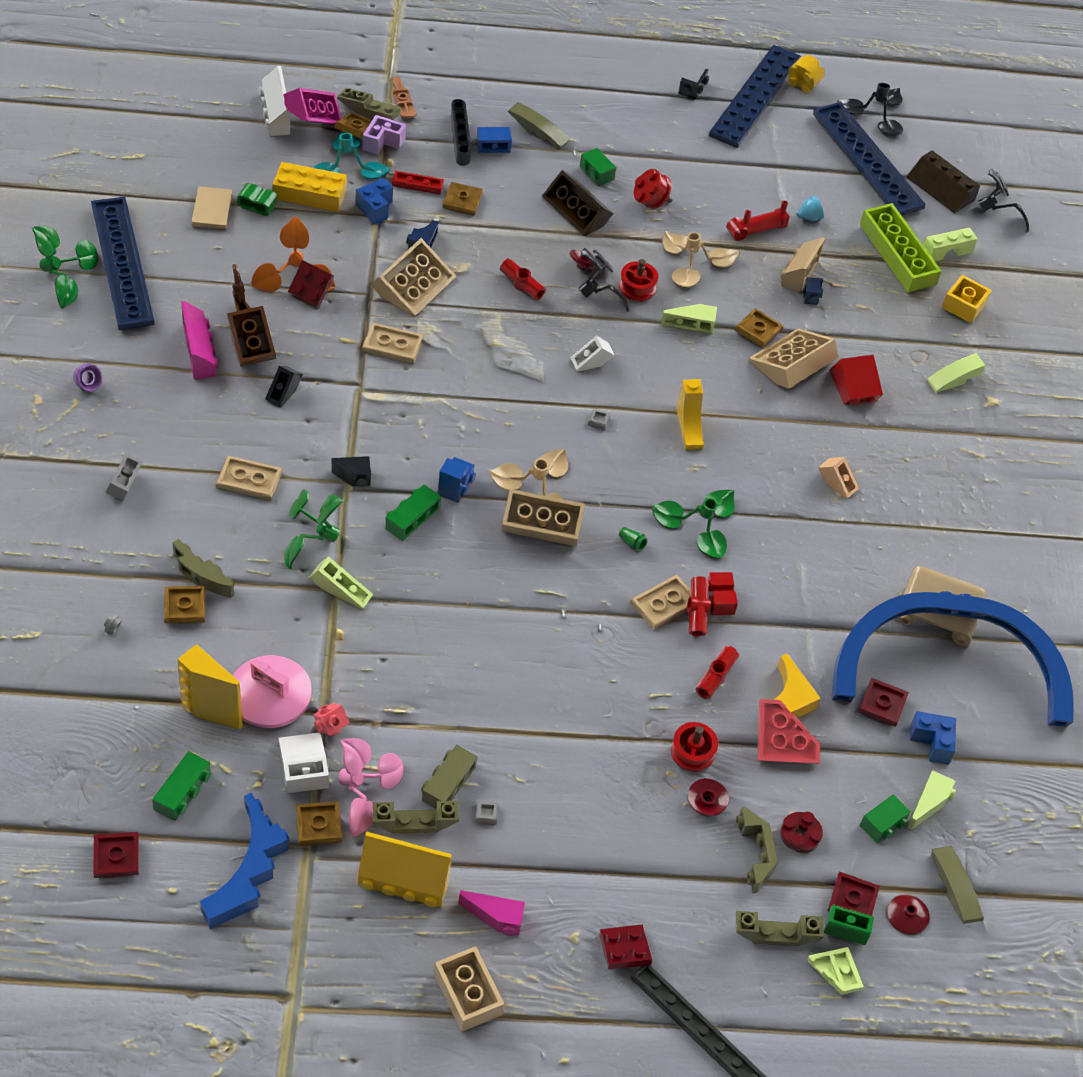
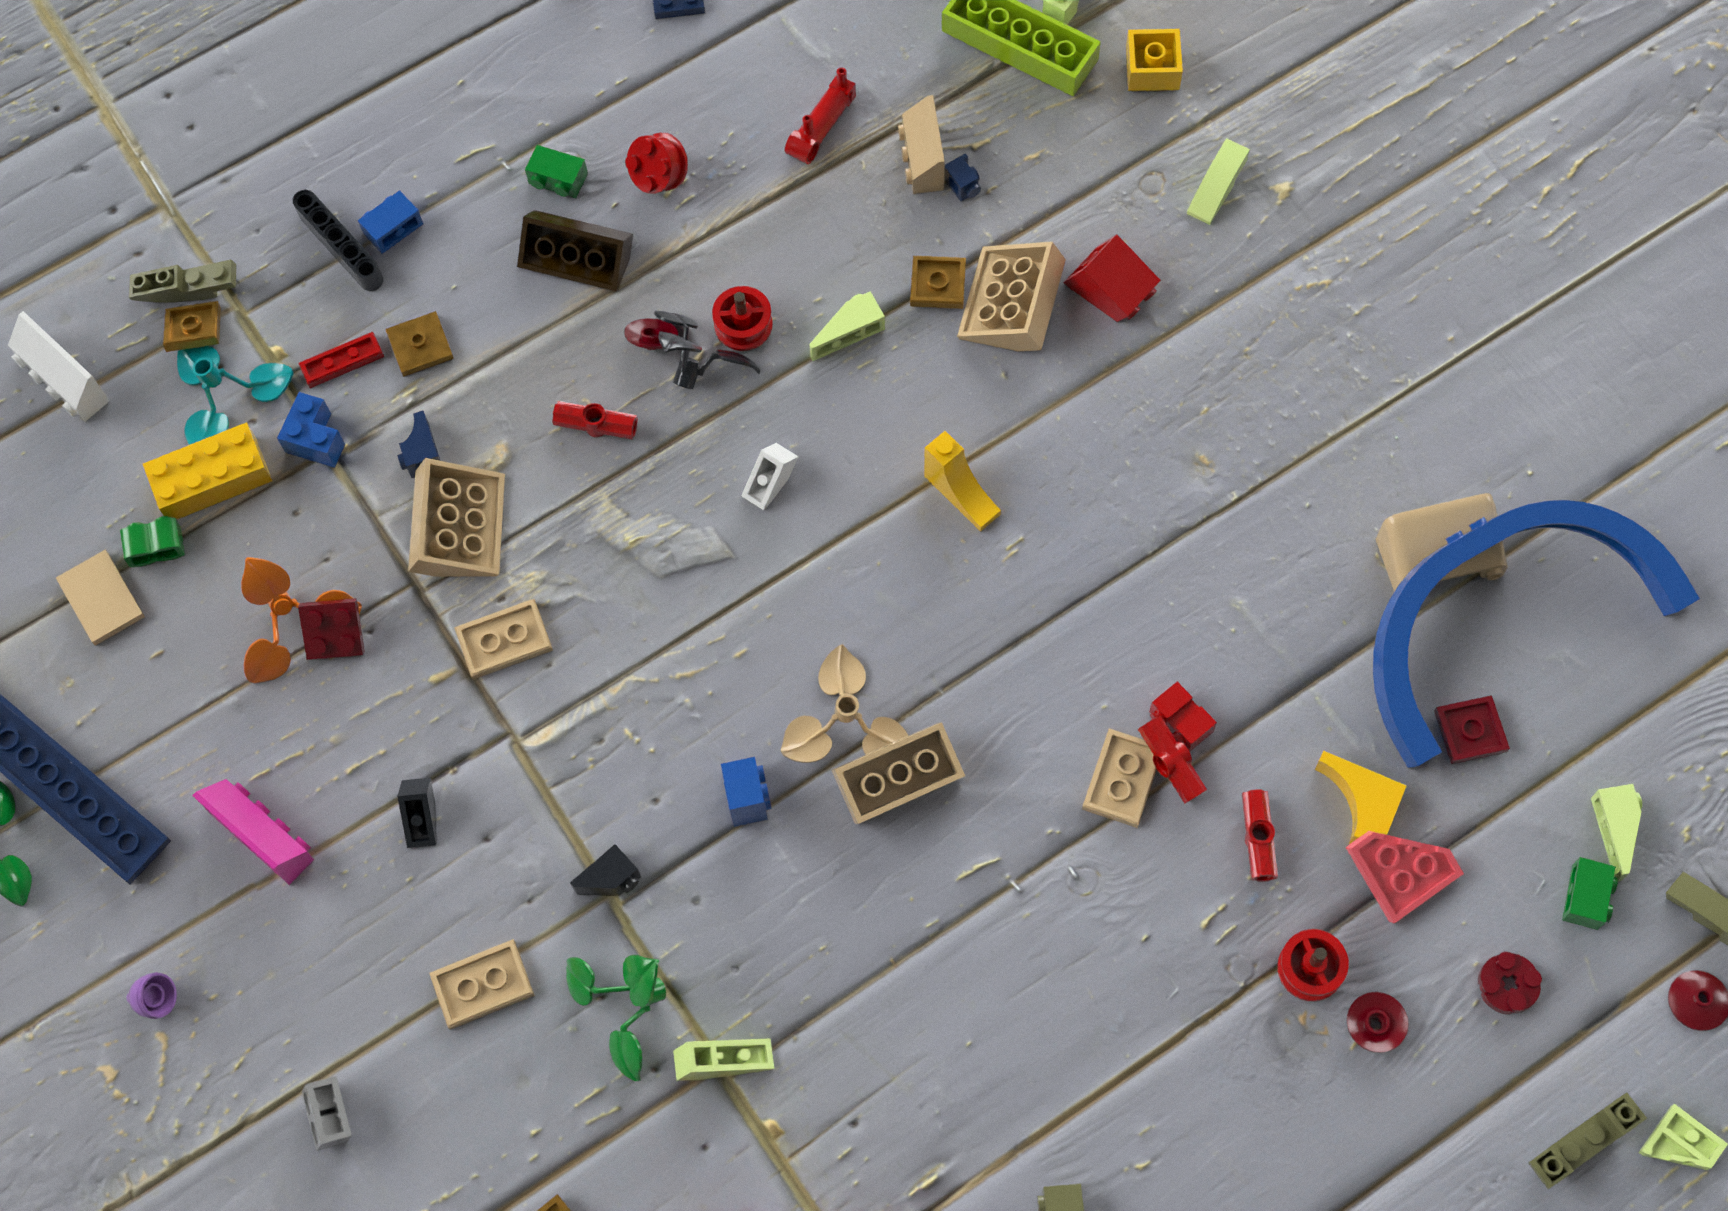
camera: 25 degrees left, 15 degrees up
olive slope [172,539,235,597] -> none
reddish brown slope [227,264,276,367] -> none
dark pink slope [283,88,341,125] -> none
lavender brick [363,115,406,155] -> none
green brick [385,484,441,541] -> none
nougat piece [392,77,417,119] -> none
olive slope [507,102,570,150] -> none
light grey tile [588,408,611,430] -> none
green cone [619,527,648,551] -> none
green plant [652,490,735,559] -> none
tan plant [663,231,740,288] -> none
olive slope [736,807,778,893] -> none
medium azure helmet [796,196,824,222] -> none
light nougat slope [818,457,859,498] -> none
green brick [824,905,874,945] -> none
dark red plate [827,871,880,916] -> none
blue brick [910,711,956,764] -> none

